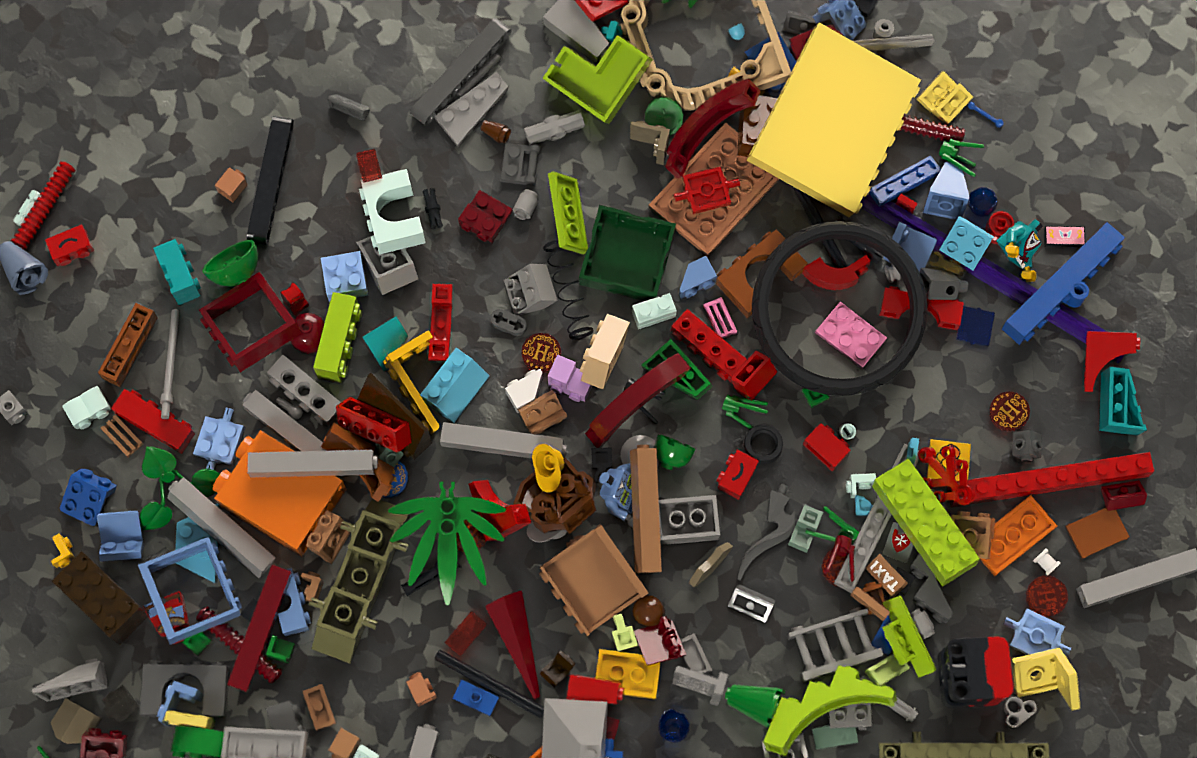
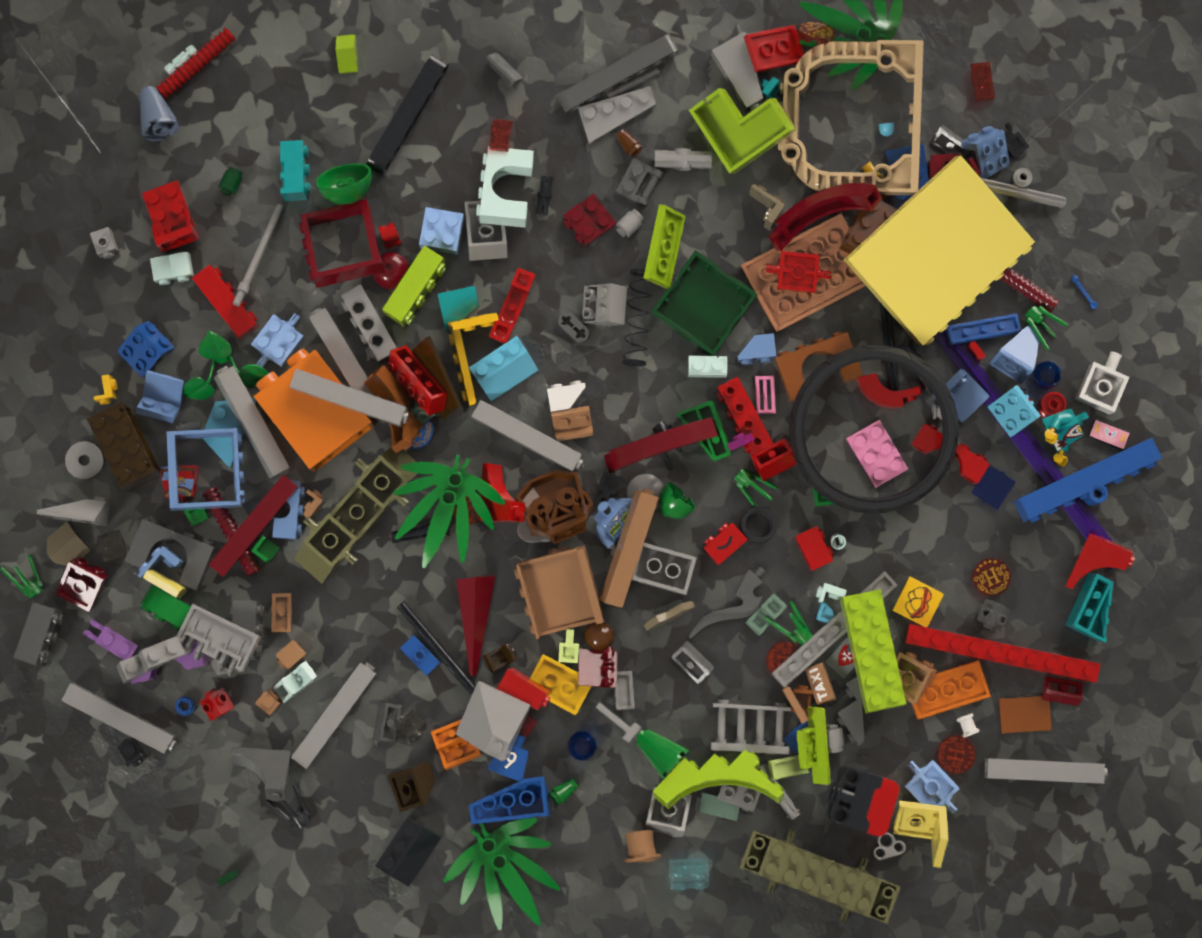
camera: 20 degrees right, 10 degrees up
red brick [45,224,94,266] -> none
dark orange brick [98,303,158,387] -> none
medium nougat tile [100,415,143,458] -> none
nougat brick [215,167,247,202] -> none
light grey piece [276,397,303,420] -> none
medium nougat plate [306,510,350,564] -> none
nougat brick [407,672,437,707] -> none
clear red plate [444,611,487,657] -> none
clear red tile [521,333,561,373] -> none
yellow piece [532,444,564,492] -> none
lavender brick [548,355,593,402] -> none
brick [580,314,630,389] -> none
green tile [645,97,683,136] -> none
dark red plant [824,535,855,582] -> none
medium azure tile [907,438,919,464] -> none
light yellow slope [916,71,973,124] -> none
red plant [918,446,975,505] -> none
dark grey torso [920,268,968,300] -> none
clear yellow plate [929,251,965,276] -> none
none -> light grey tile [65,441,104,480]
none -> red bracket [142,180,199,253]
none -> dark green brick [218,167,243,197]
none -> lime slope [336,35,358,74]
none -> magenta plate [727,433,754,451]
none -> white brick [1075,351,1129,415]

